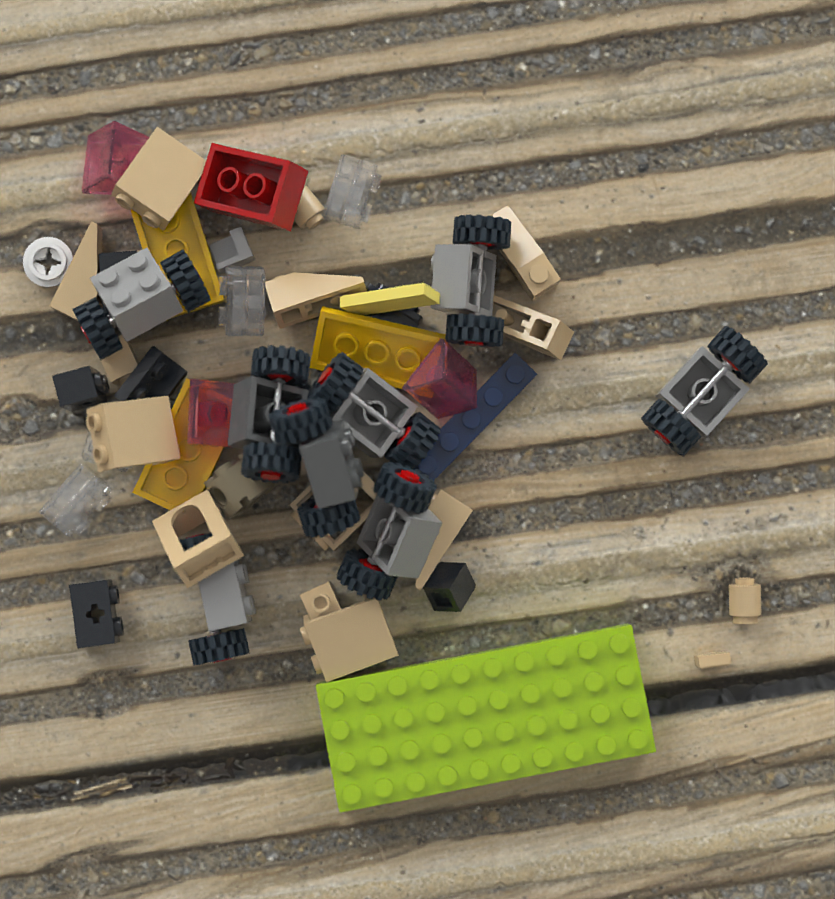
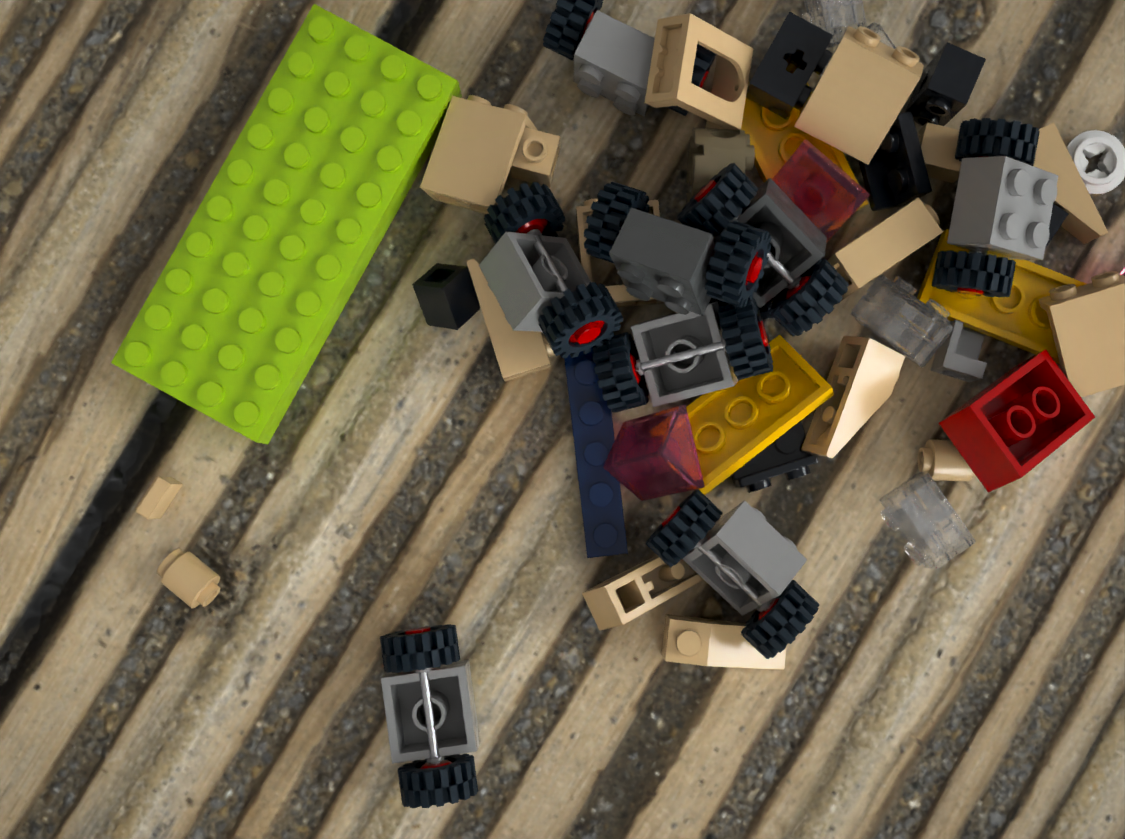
camera: 130 degrees right, 0 degrees up
light yellow tile [340,283,440,315] -> none
none -> black brick [746,12,834,119]
none -> tan window [827,197,943,301]

